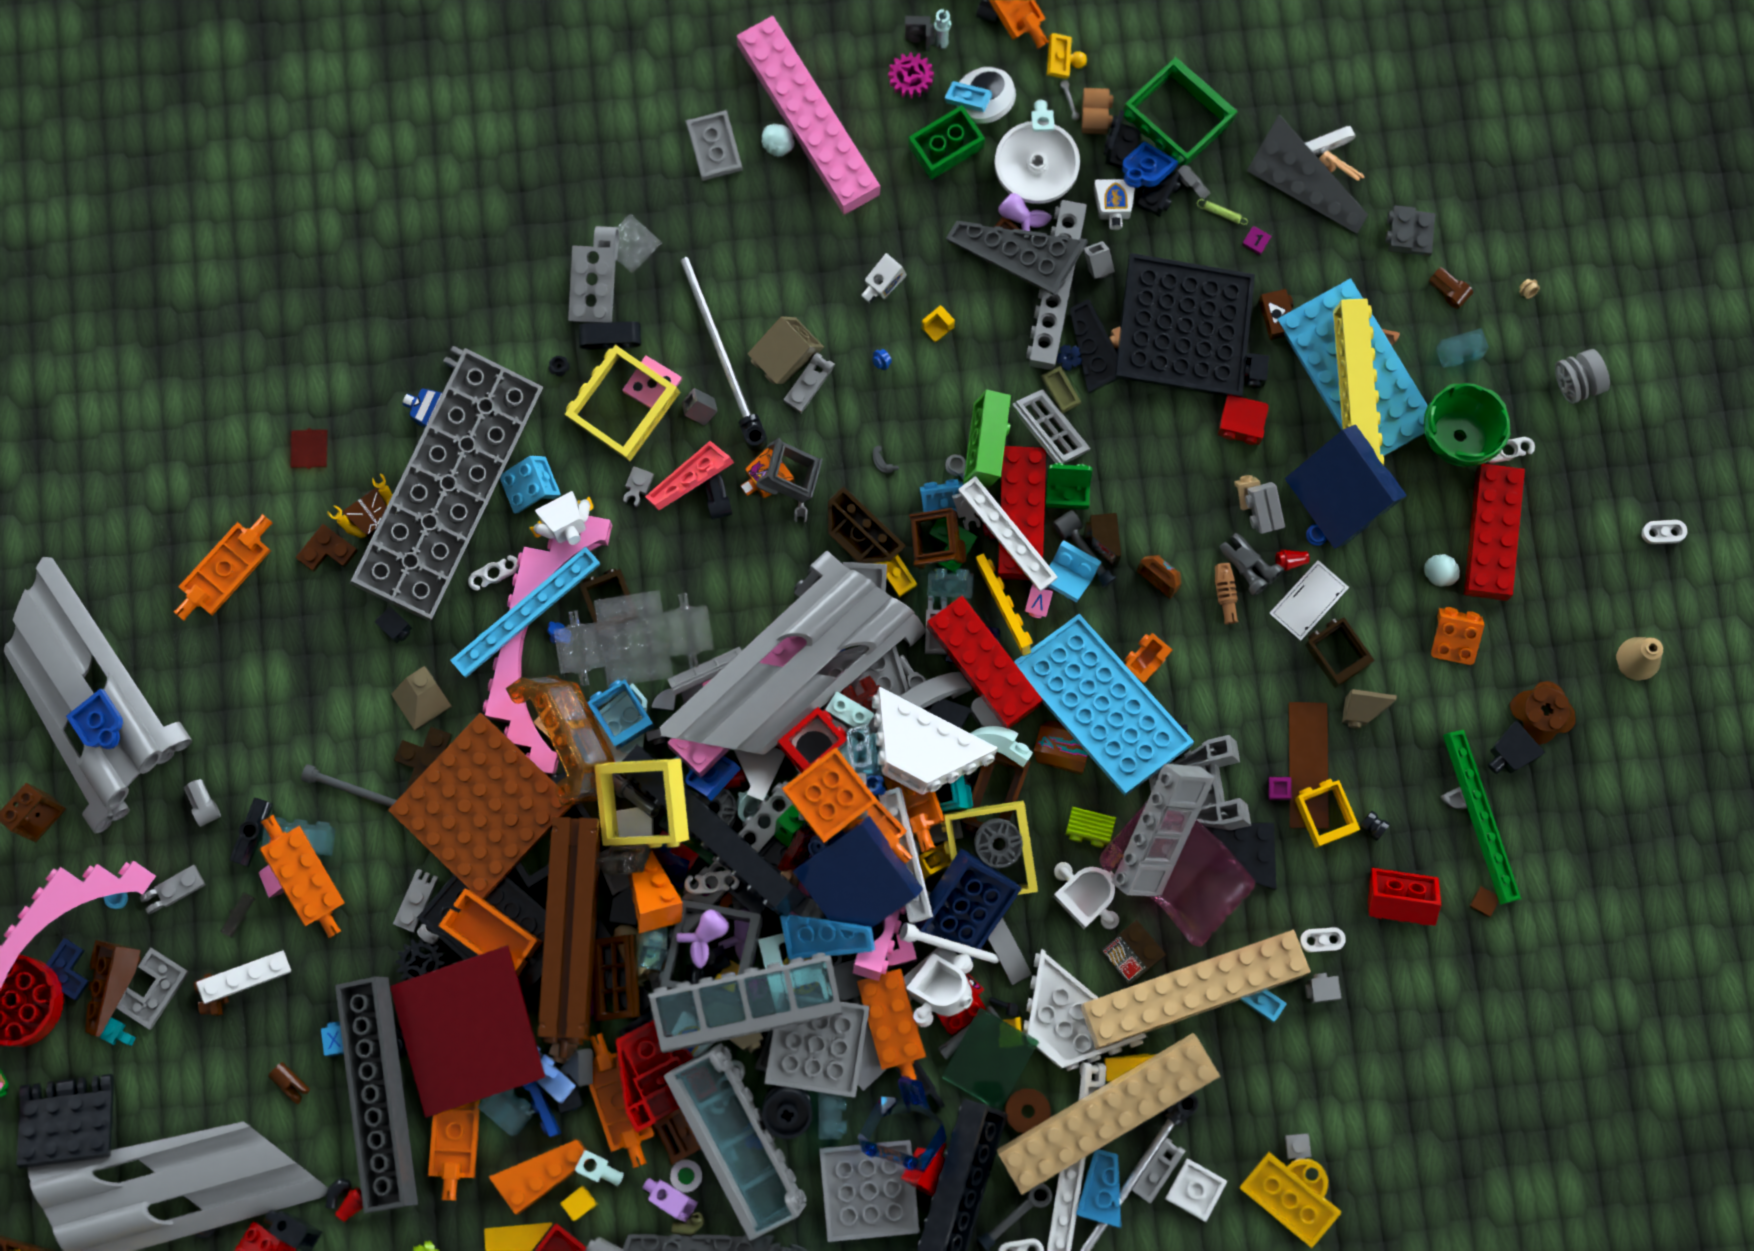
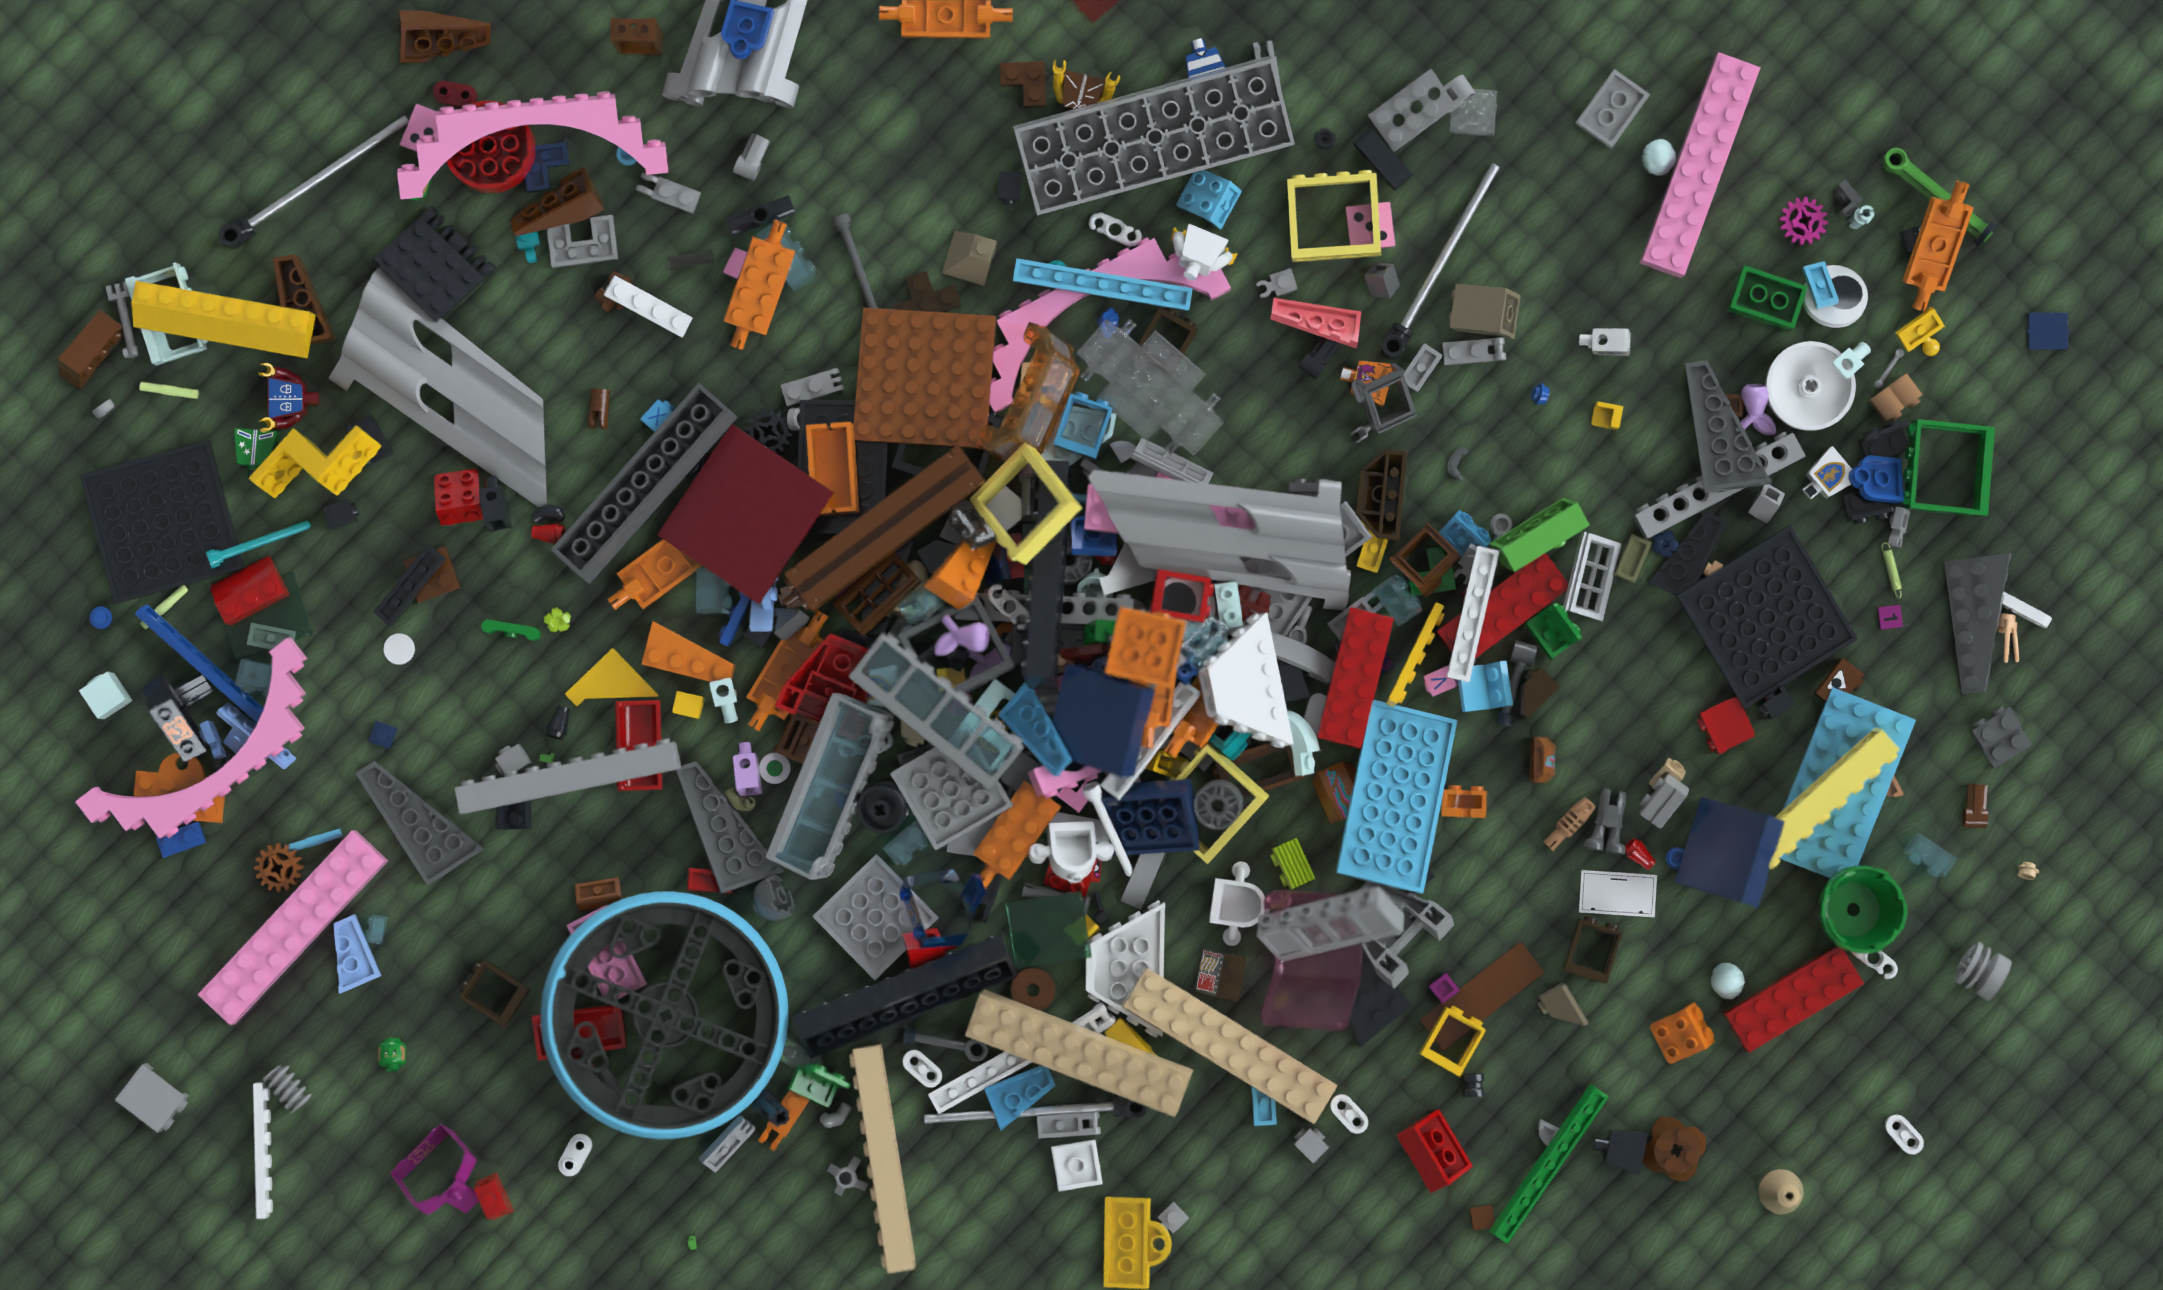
camera: 50 degrees right, 10 degrees up
none -> light grey plate [1404,343,1443,393]

